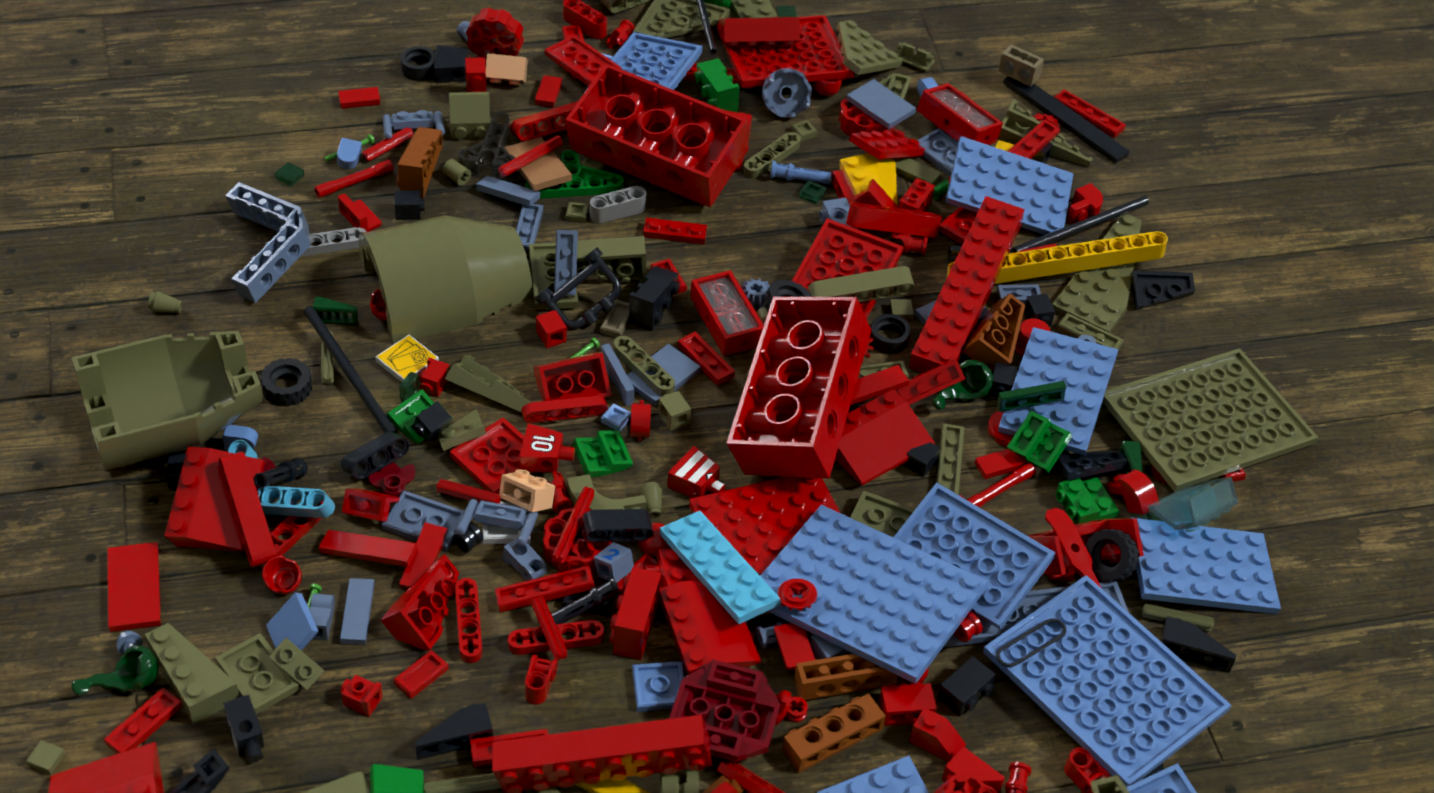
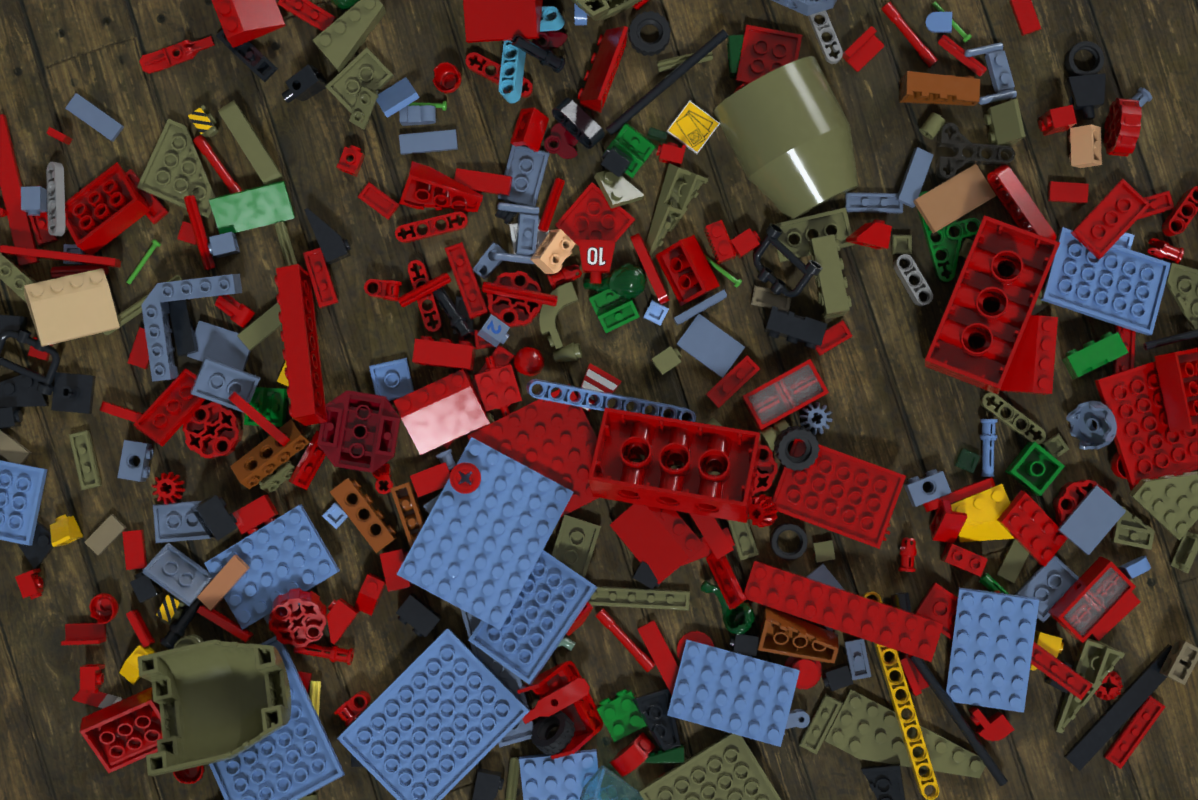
camera: 90 degrees right, 40 degrees up
red beam [218,451,276,568] -> none
red tile [319,530,418,567] -> none
black brick [394,190,425,220] -> none
red axle [498,135,563,177] -> none
sand blue tile [554,230,578,295] -> none
black beam [582,509,654,542] -> none
olive beam [613,336,675,397] -> none
red piece [630,400,651,441] -> none
red plate [643,217,707,245] -> none
medium azure plate [660,511,780,624] -> none
olive beam [808,266,915,302] -> none
red beam [846,203,942,237] -> none
red wheel [954,612,983,643] -> none
black piece [996,618,1067,667] -> none
dark green tile [997,381,1066,412] -> none
green slope [1007,411,1072,473] -> none
none -> light blue tile [322,502,348,529]
none -> medium blue beam [526,379,696,422]
none -> red slope [578,26,628,113]
none -> dark green hair [583,263,647,299]
none -> red brick [704,220,736,264]
none -> red plate [735,24,802,83]
none -> red slope [846,220,892,250]
none -> green brick [1005,441,1065,496]

